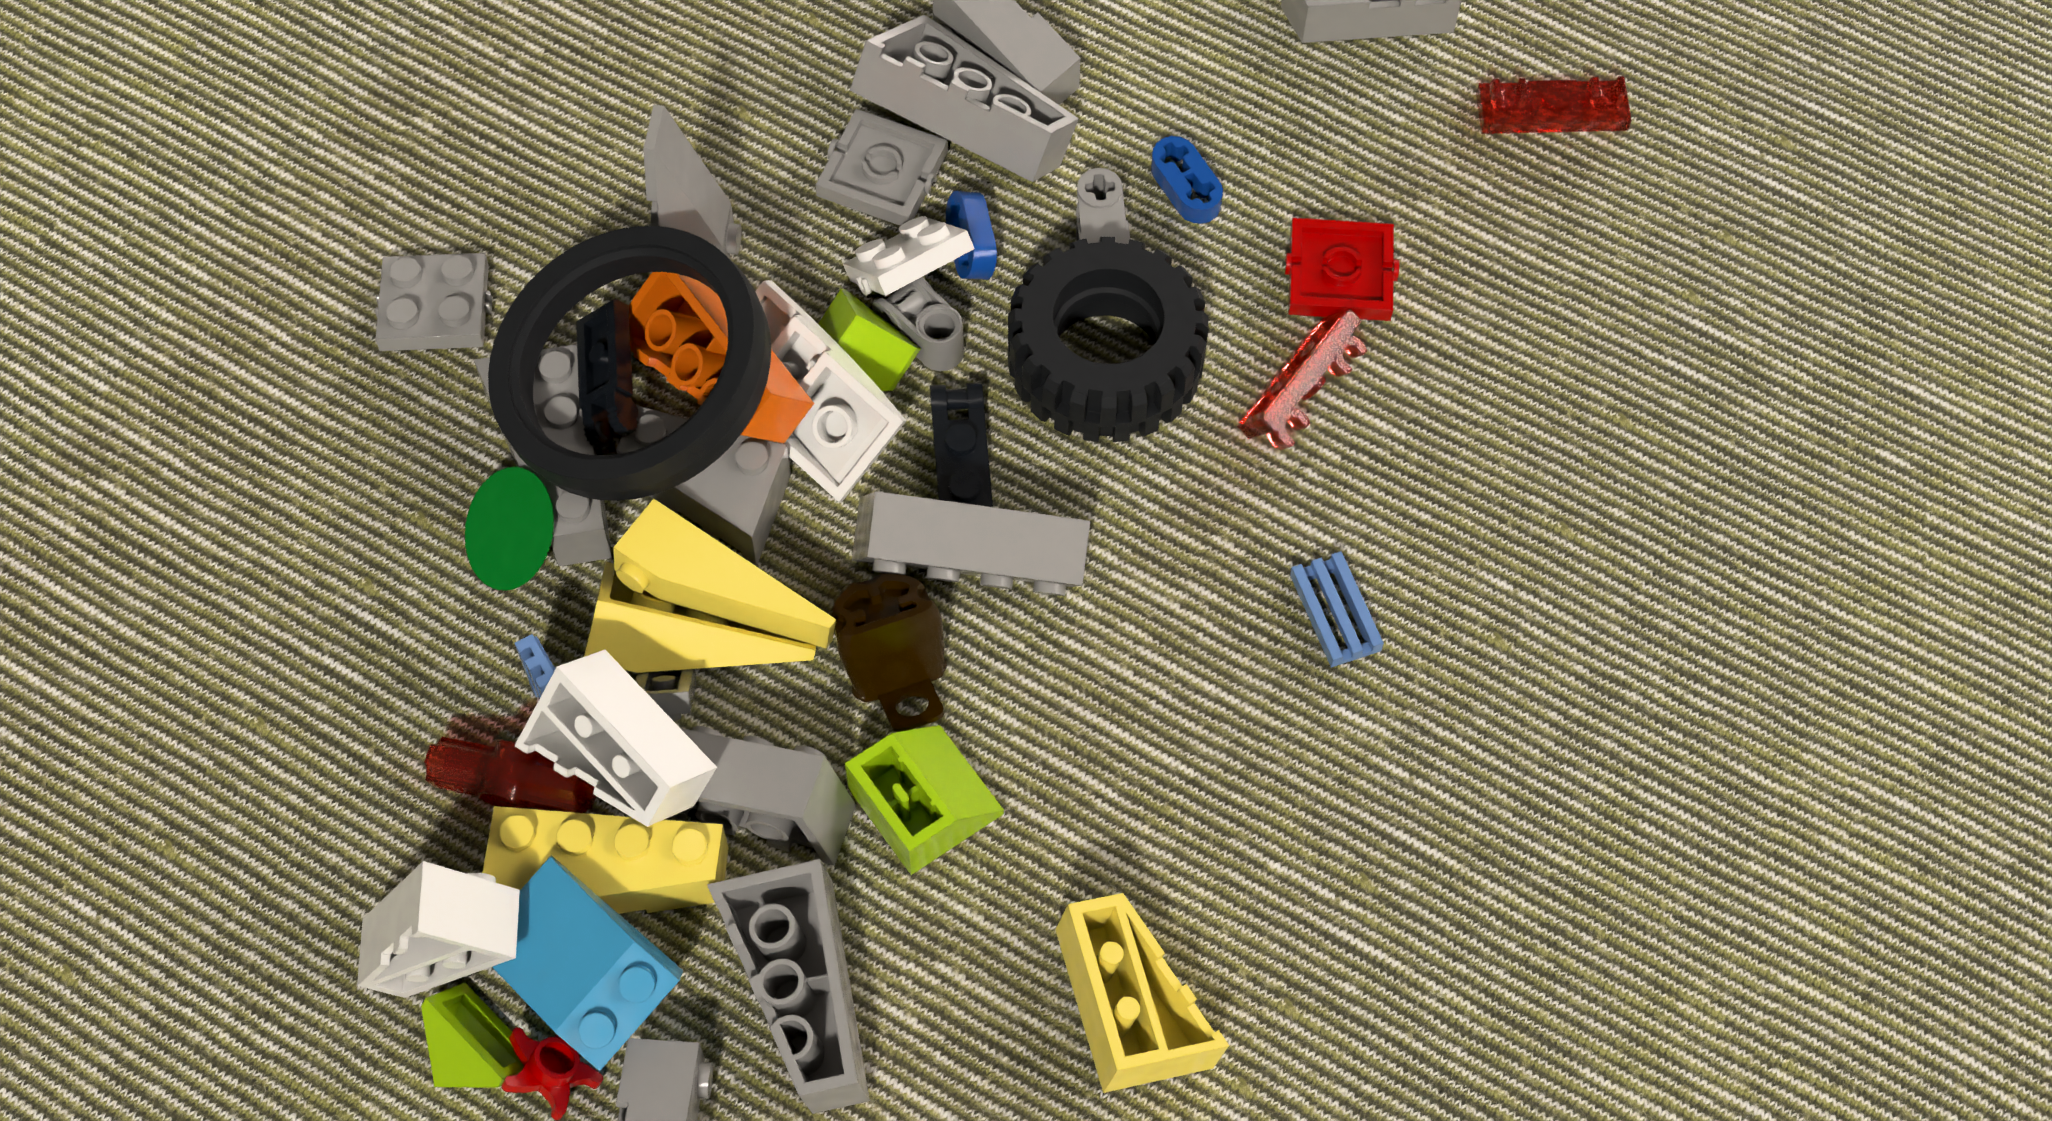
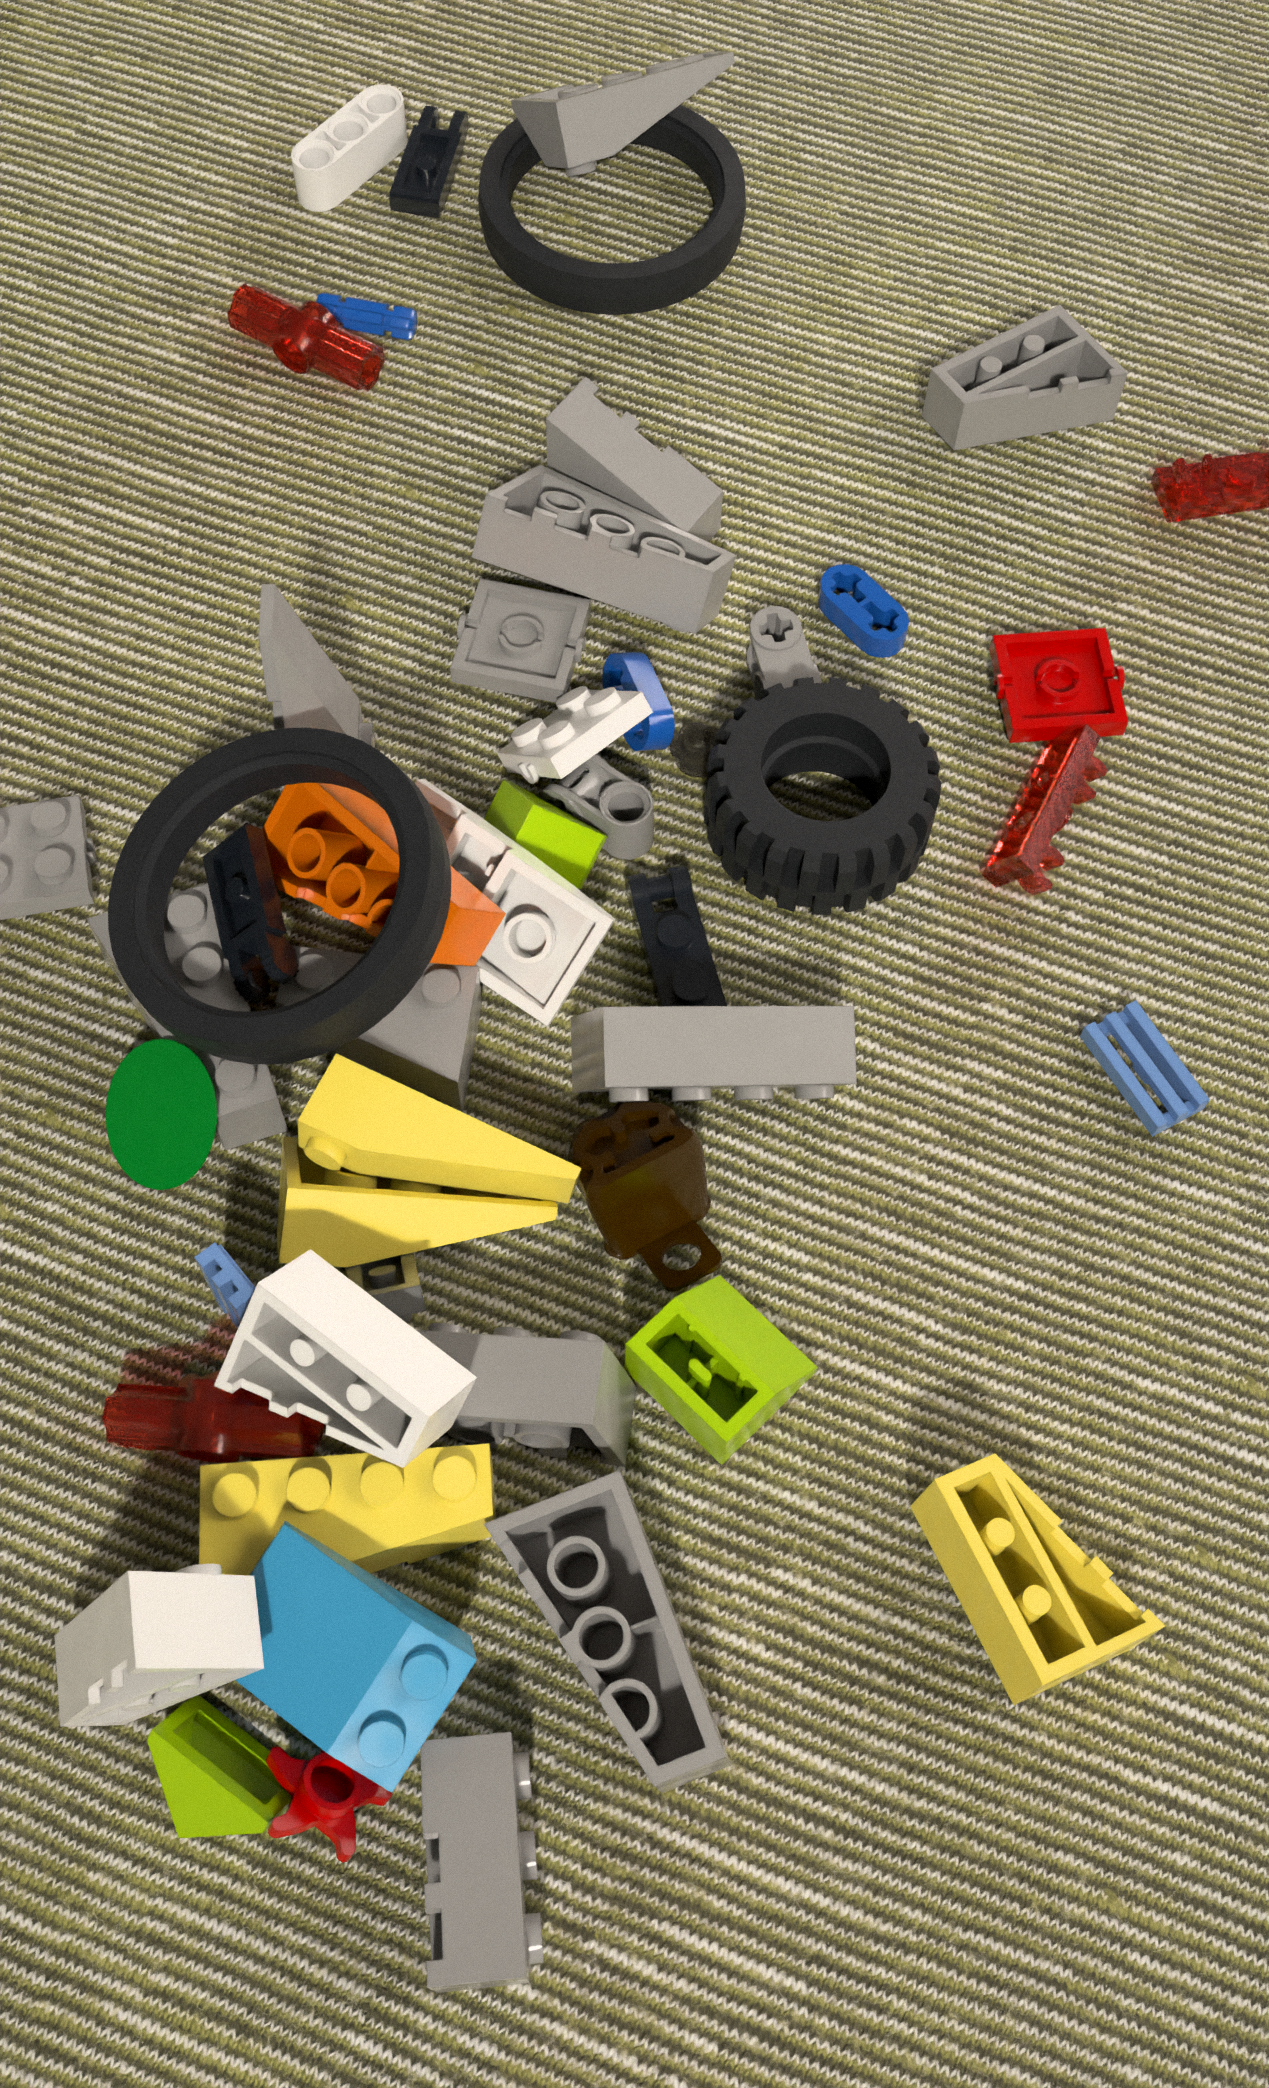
camera: 10 degrees left, 0 degrees up
none -> clear smoke plate [669,722,719,778]

